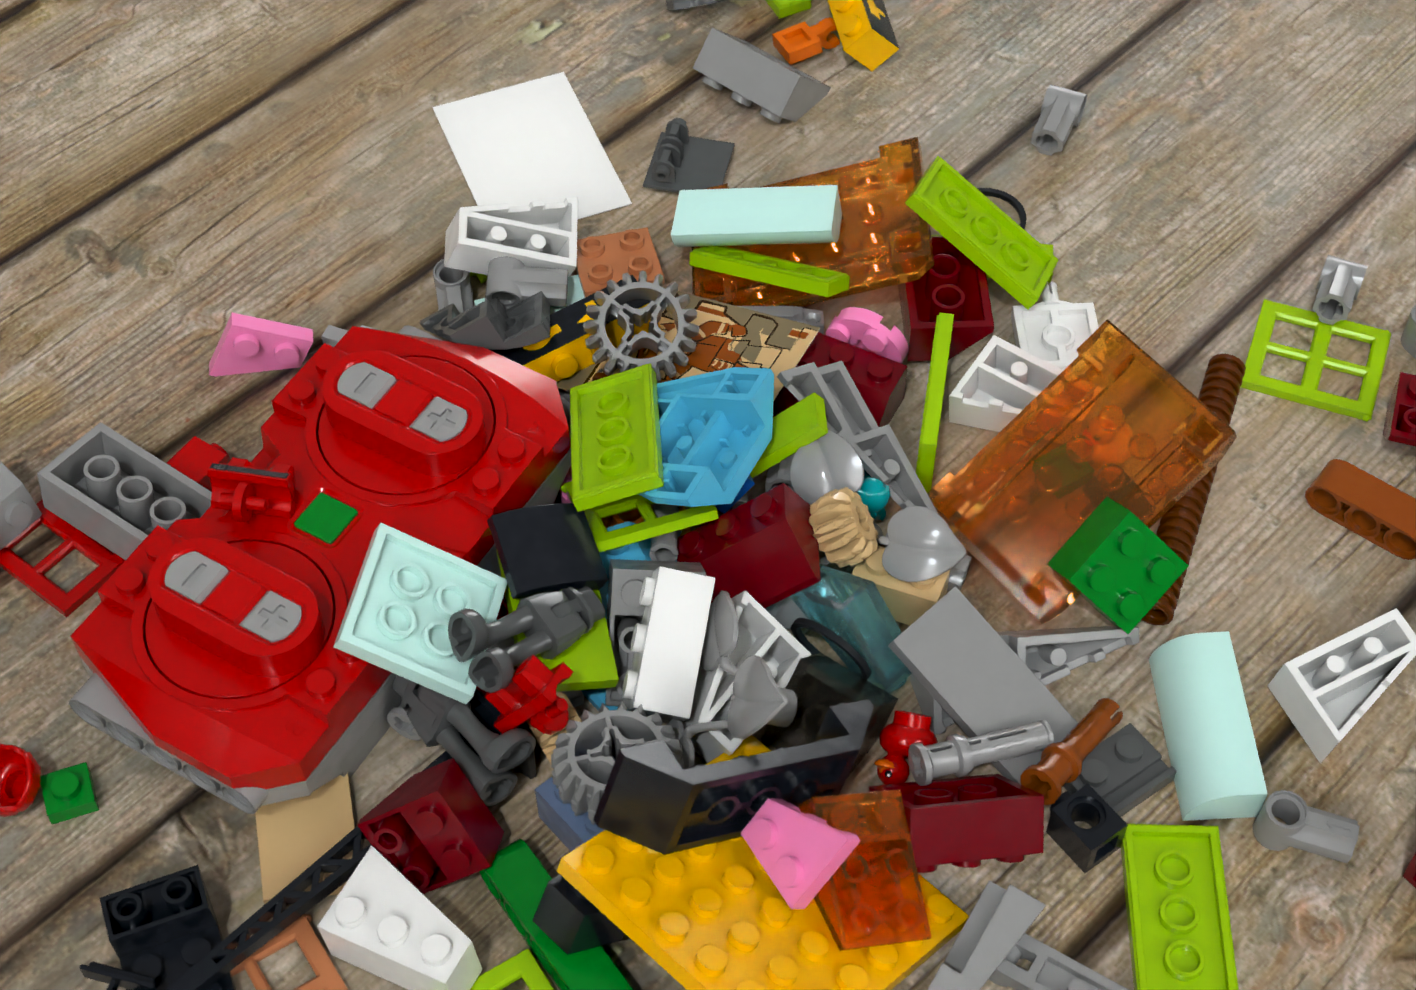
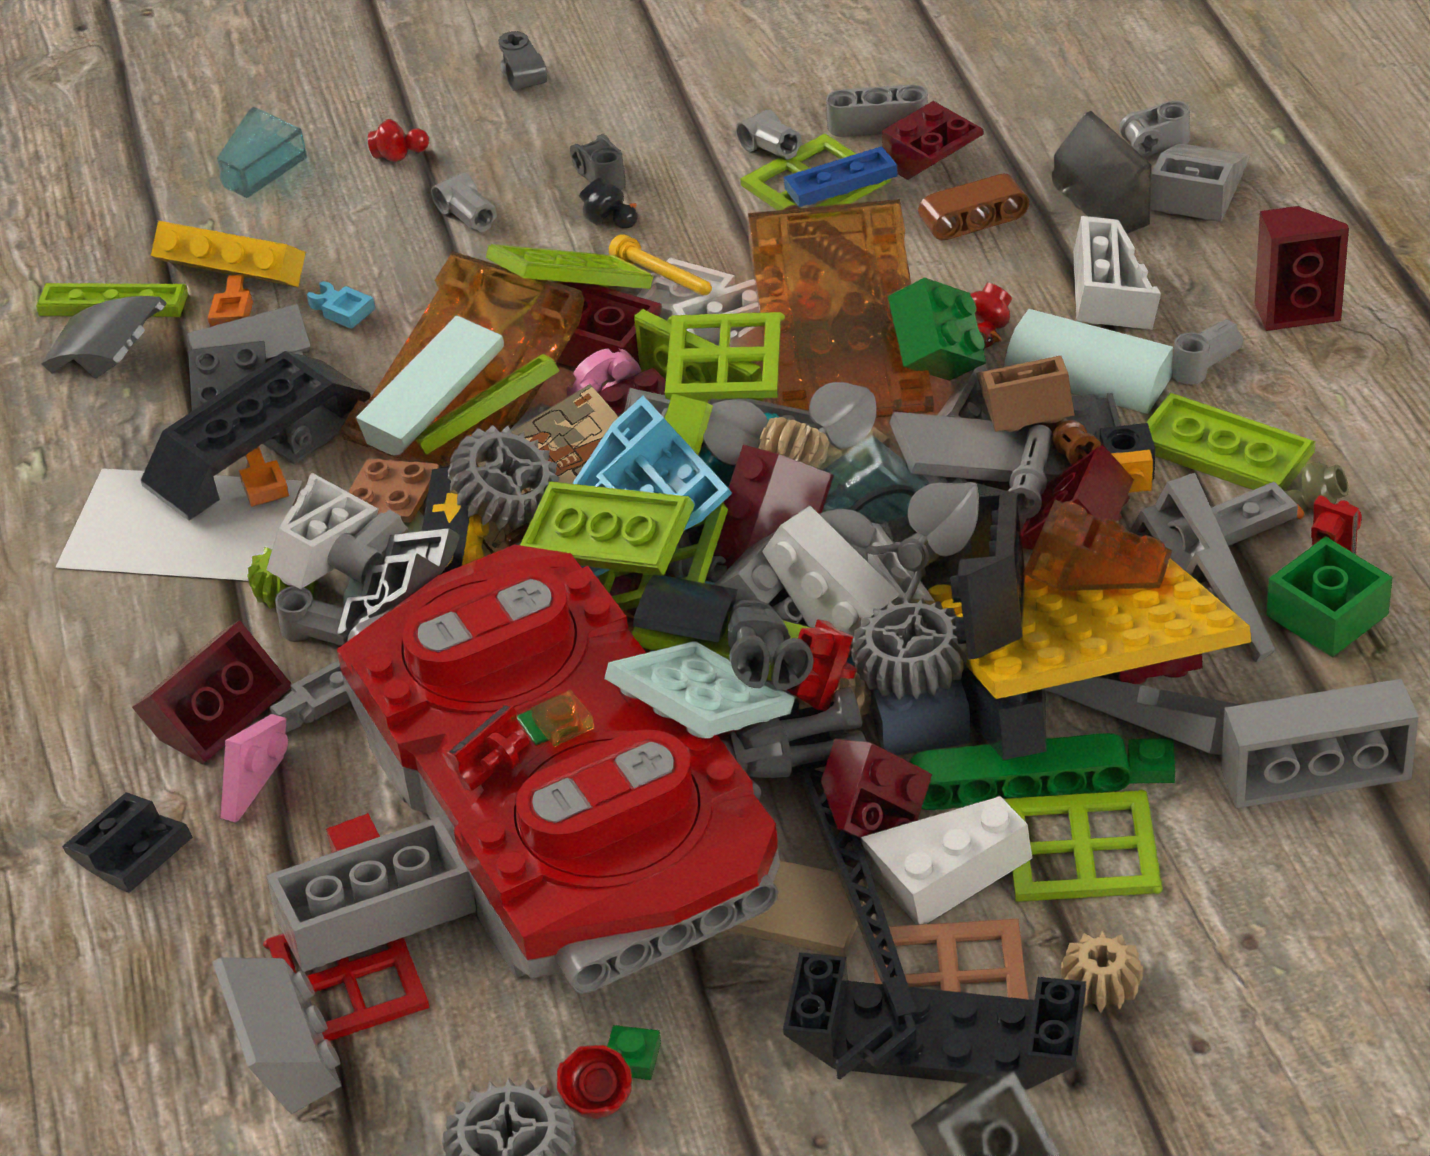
camera: 55 degrees left, 10 degrees down
bright pink wing [741,798,861,909] -> none
none -> black slope [62,792,193,893]
none -> dark red slope [132,620,292,764]
none -> black slope [140,351,371,521]
none -> dark grey hinge [188,341,266,411]
none -> orange plate [239,446,289,507]
none -> medium azure plate [307,281,375,329]
none -> red animal [368,119,429,162]
none -> dark grey piece [498,31,547,91]
none -> clear orange plate [531,689,594,747]
none -> dark grey piece [570,134,626,190]
none -> black animal [579,178,638,228]
none -> yellow piece [609,234,712,296]
none -> lime window [665,312,785,400]
none -> blue plate [784,146,898,207]
none -> red animal [970,283,1013,348]
none -> medium nougat slope [976,355,1075,432]
none -> light orange plate [1111,450,1153,493]

